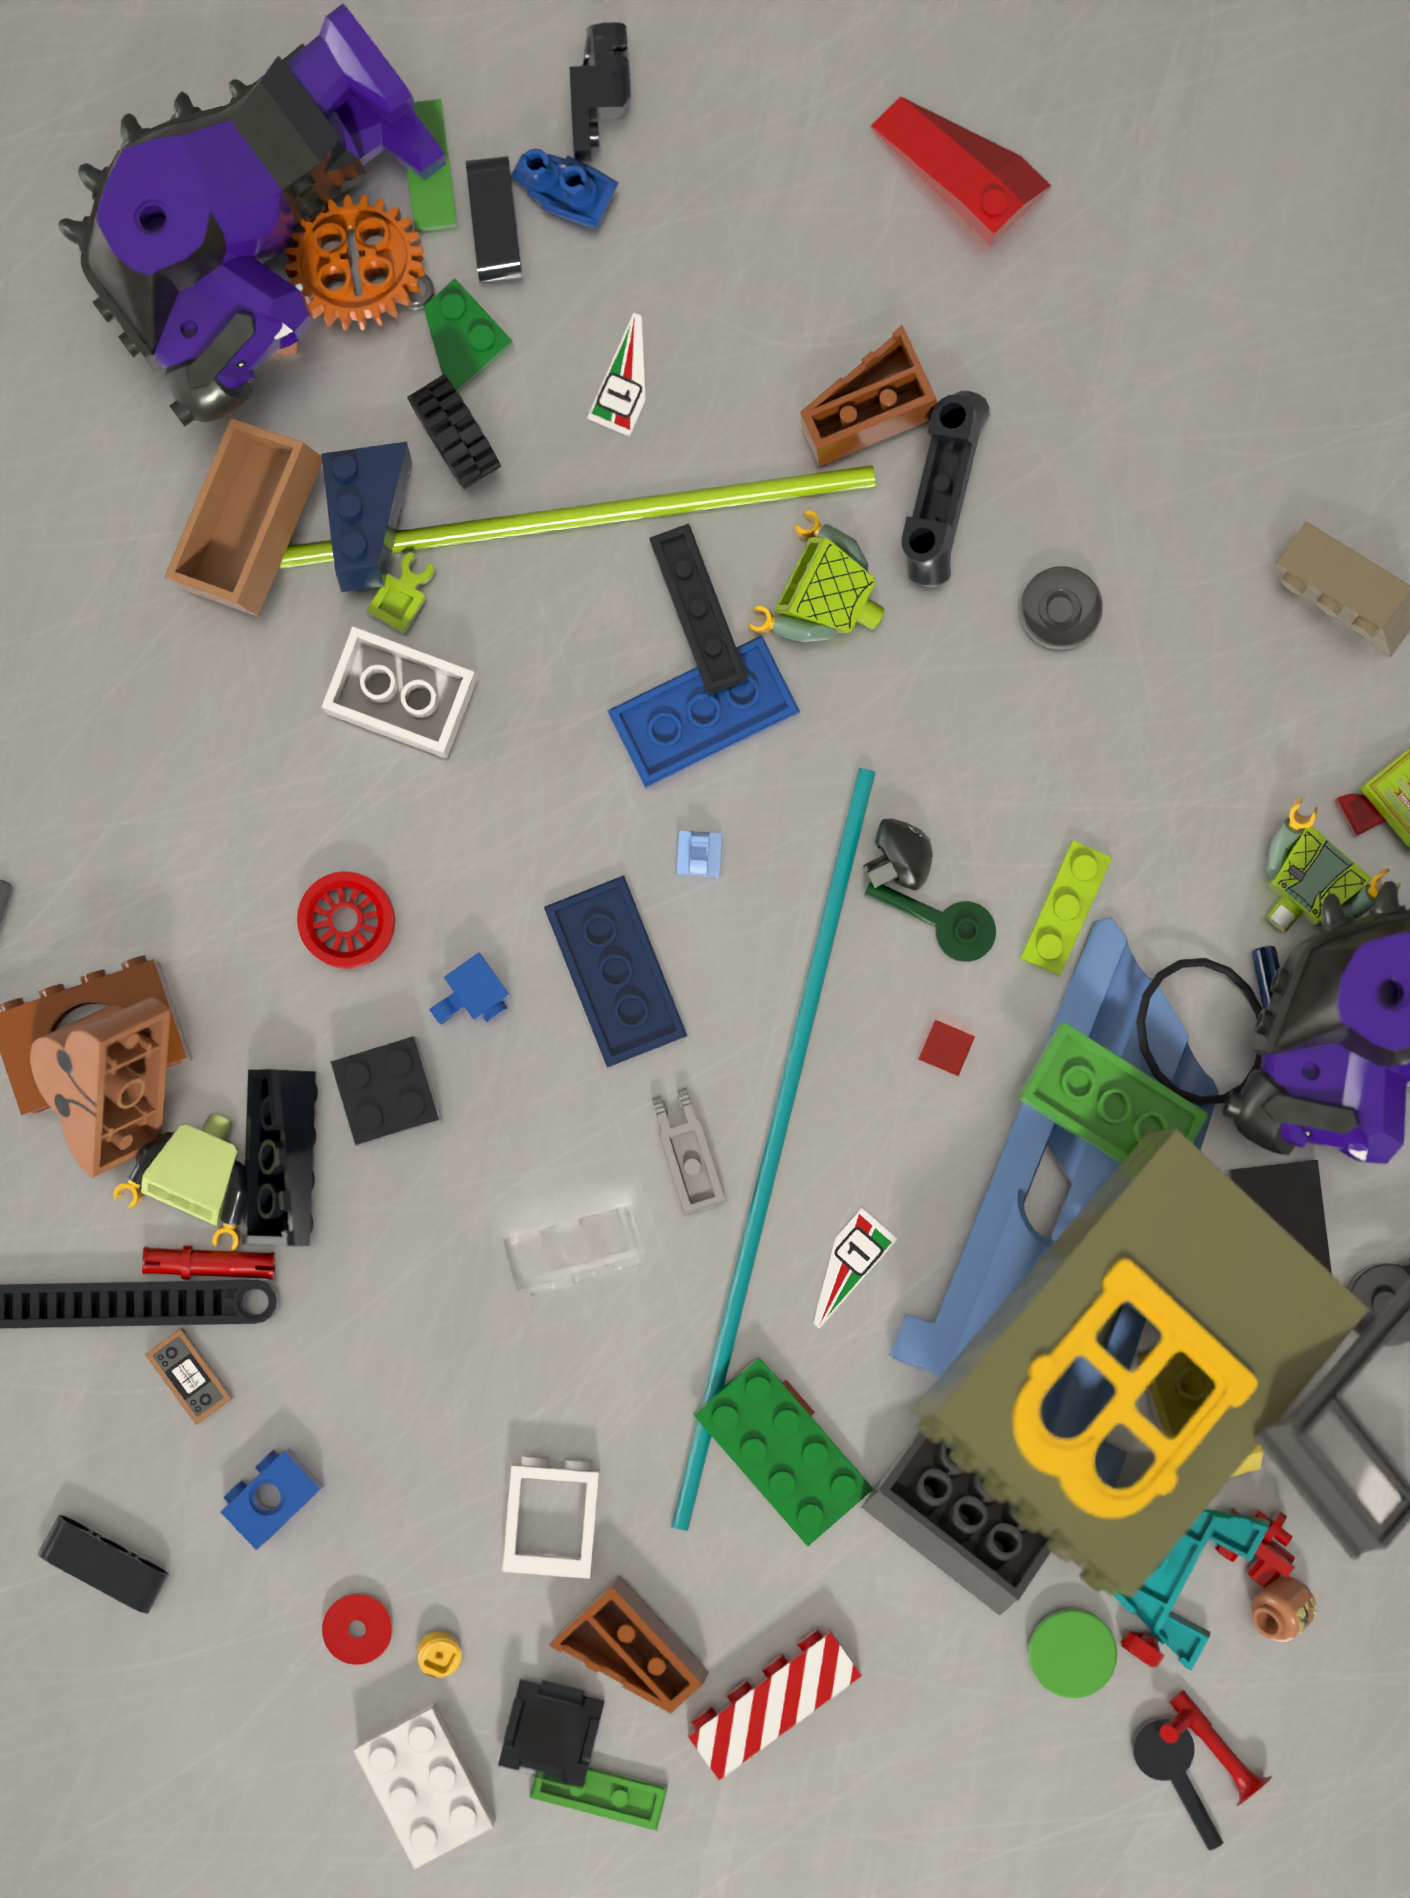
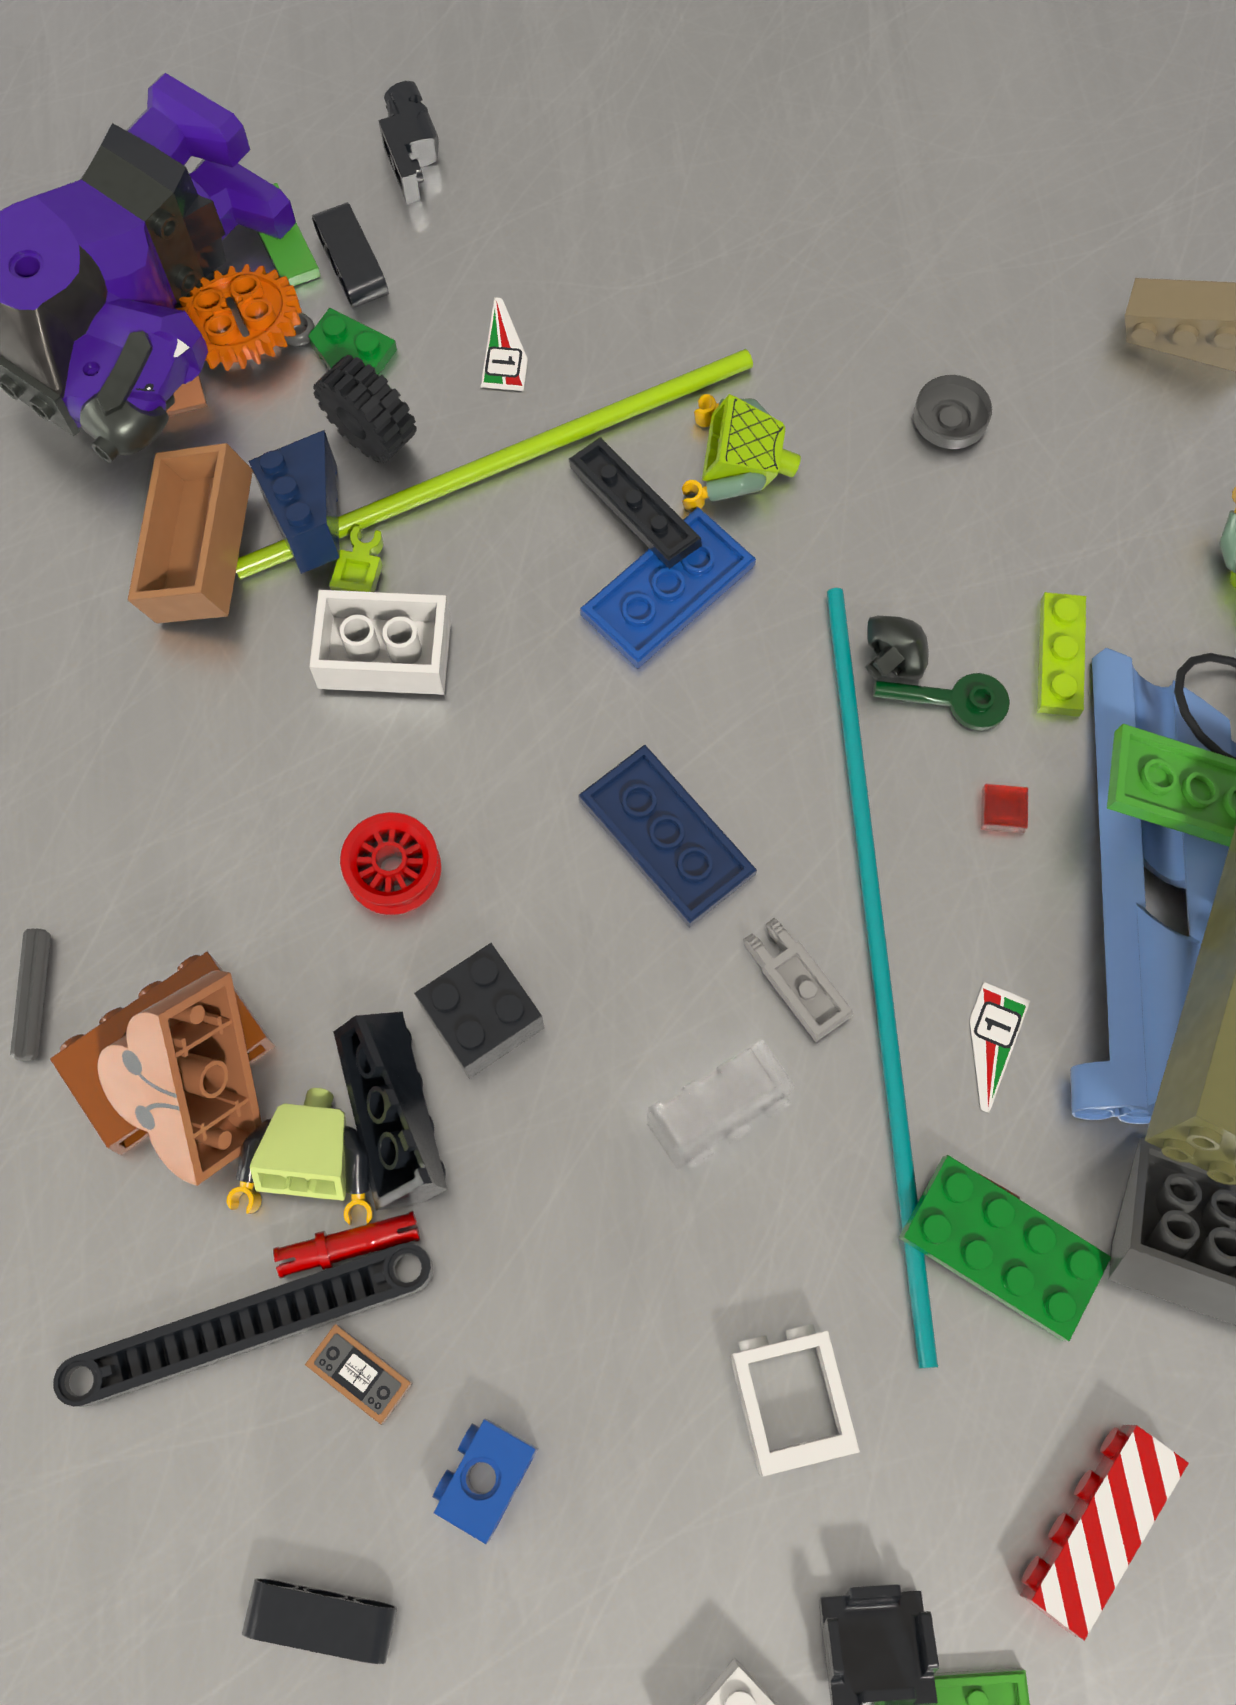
camera: 20 degrees left, 15 degrees down
red piece [322,1593,393,1665] -> none
yellow tile [417,1631,462,1678] -> none
blue brick [429,952,511,1025] -> none
blue connector [511,148,619,229] -> none
dark orange wedge [549,1576,709,1714] -> none
light blue tile [676,830,722,877] -> none
dark orange wedge [800,325,937,467] -> none
red wedge [870,96,1051,247] -> none
black plate [901,391,990,587] -> none

